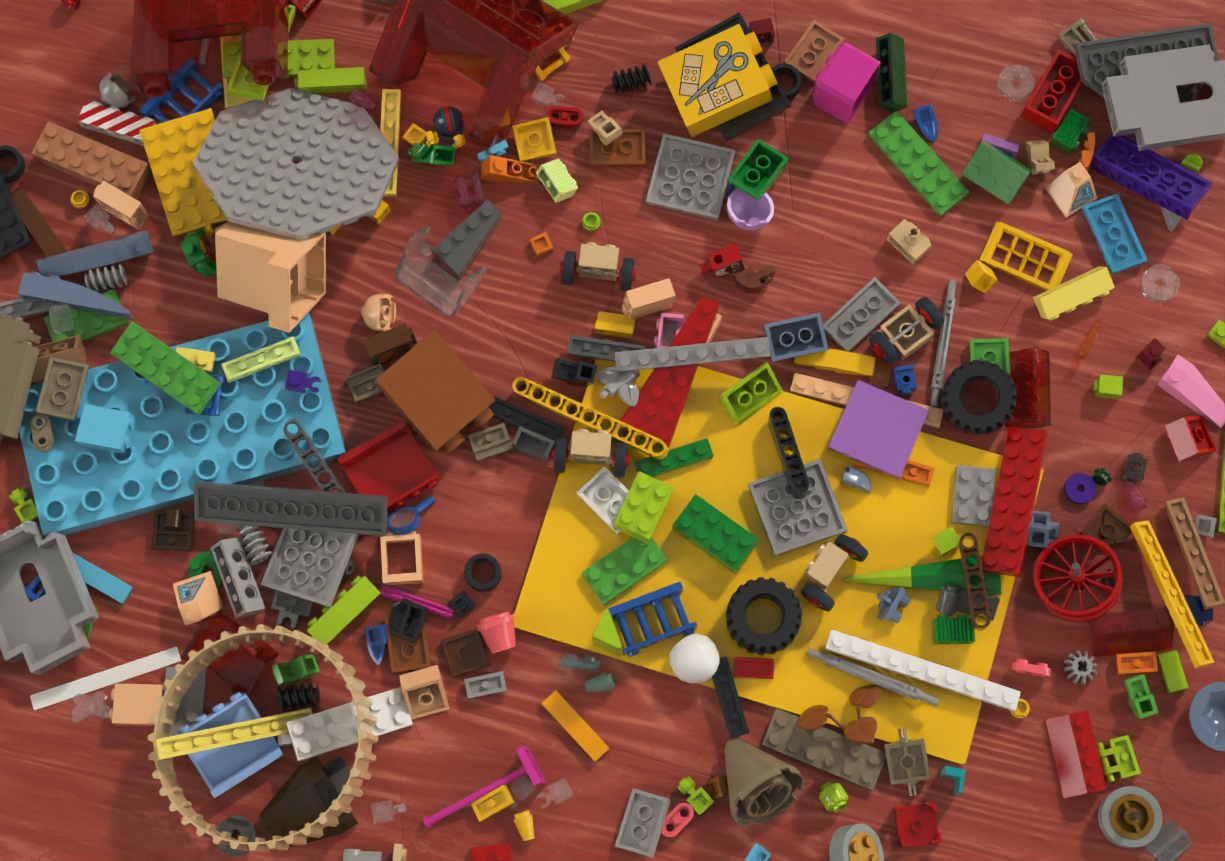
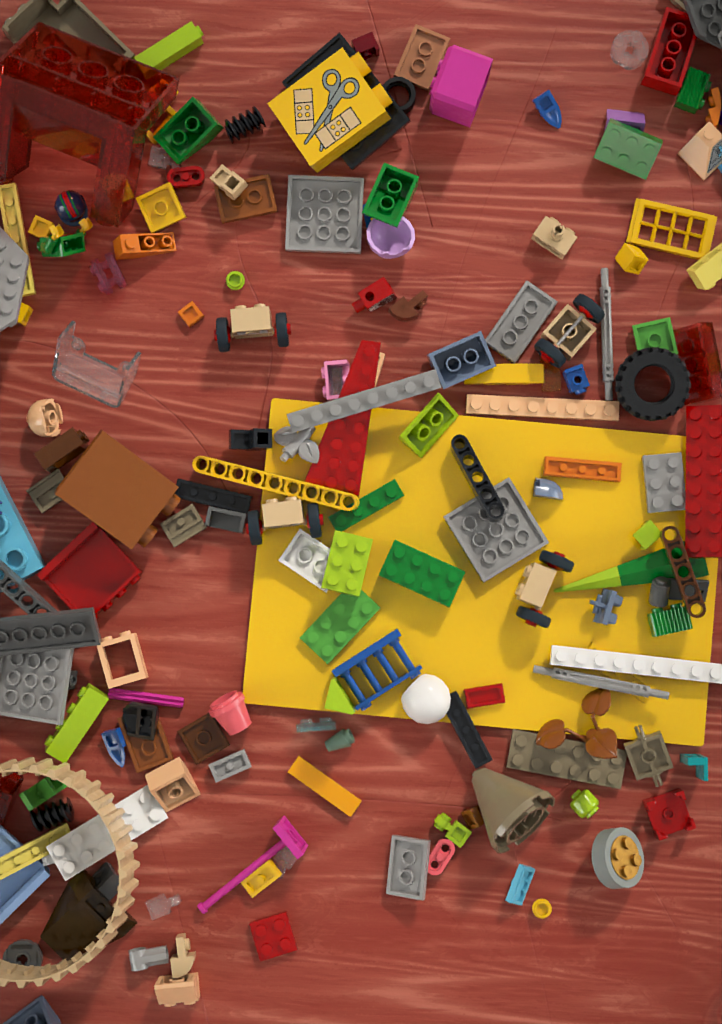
camera: 10 degrees left, 10 degrees up
dark grey plate [271,590,314,630] -> none
piece [387,496,435,535] -> none
dark grey wedge [433,200,502,281] -> none
black tile [448,591,476,619] -> none
black tyre [464,553,502,592] -> none
medium azure plate [477,140,509,162] -> none
yellow cone [513,810,535,841] -> none
yellowish green brick [536,158,578,203] -> none
clear plate [537,777,574,809] -> none
dark grey plate [567,335,645,362] -> none
yellow panel [595,311,636,339] -> none
light nougat brick [622,278,676,320] -> none
black tyre [726,577,802,655] -> none
medium lavender tile [828,380,929,479] -> none
bright green plate [868,111,969,216] -> none
dark green brick [876,33,908,113] -> none
tan brick [1026,139,1055,175] -> none
none -> green slope [153,96,224,165]

